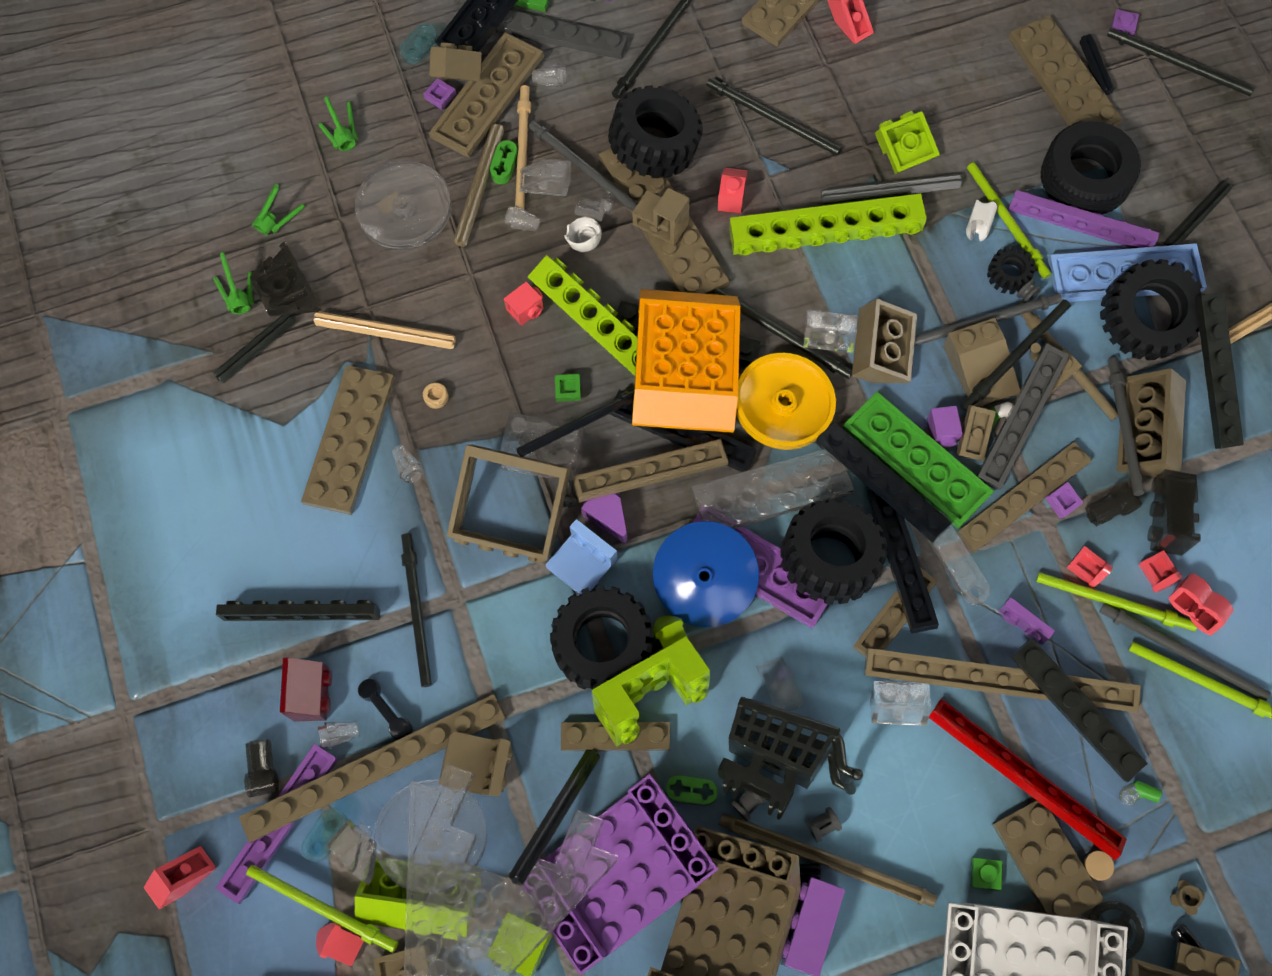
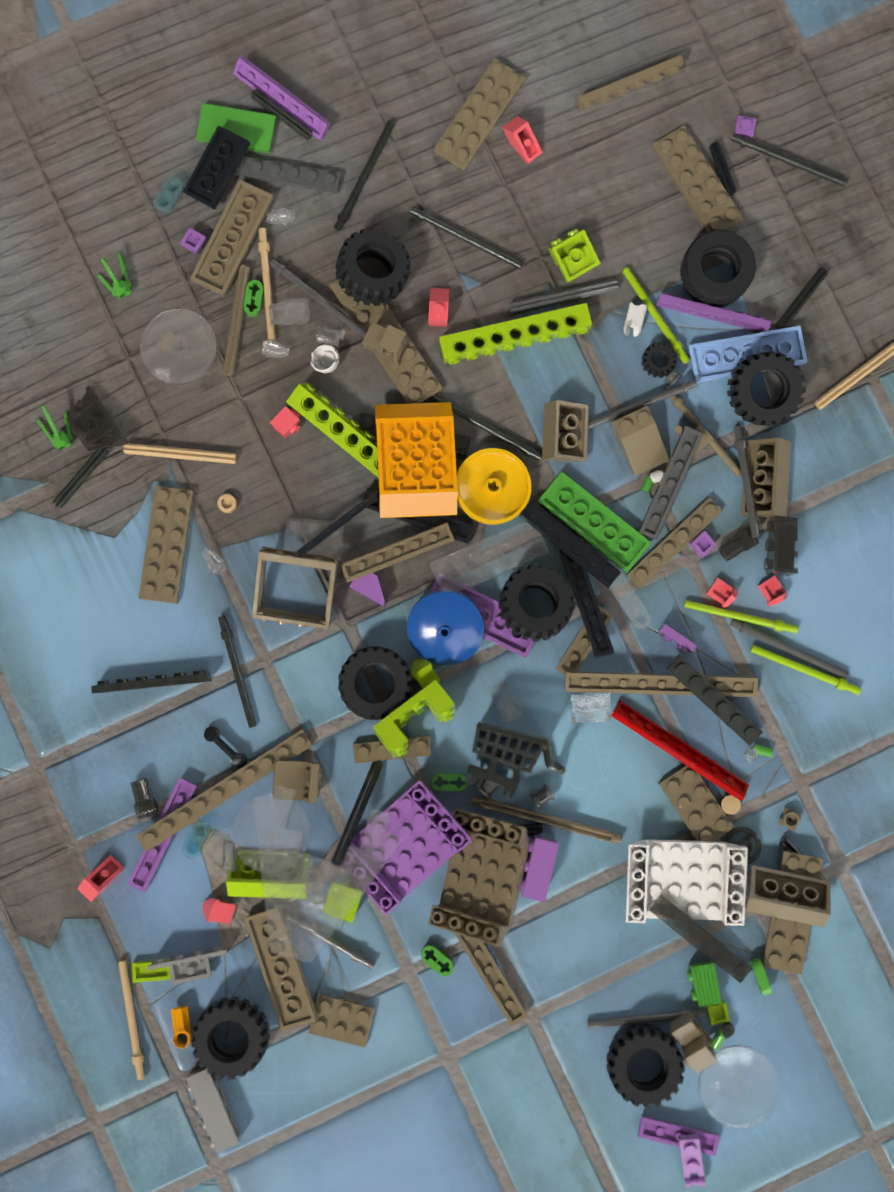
camera: 10 degrees left, 15 degrees up
lime bar [246,865,398,953] -> none
bright green plant [252,184,305,236] -> none
slope [280,657,332,722] -> none
clear cone [318,721,360,749] -> none
dark tan brick [429,43,482,81] -> none
light blue bracket [546,519,618,595] -> none
bright green plate [555,374,581,402] -> none
clear brick [803,310,857,353] -> none
medium lavender brick [927,406,963,448] -> none
dark tan plate [956,405,996,461] -> none
pearl dark grey bar [960,299,1071,412] -> none
bright green plate [970,858,1002,891] -> none
coral brick [1169,573,1234,635] -> none
pearl dark grey plate [1195,292,1244,449] -> none

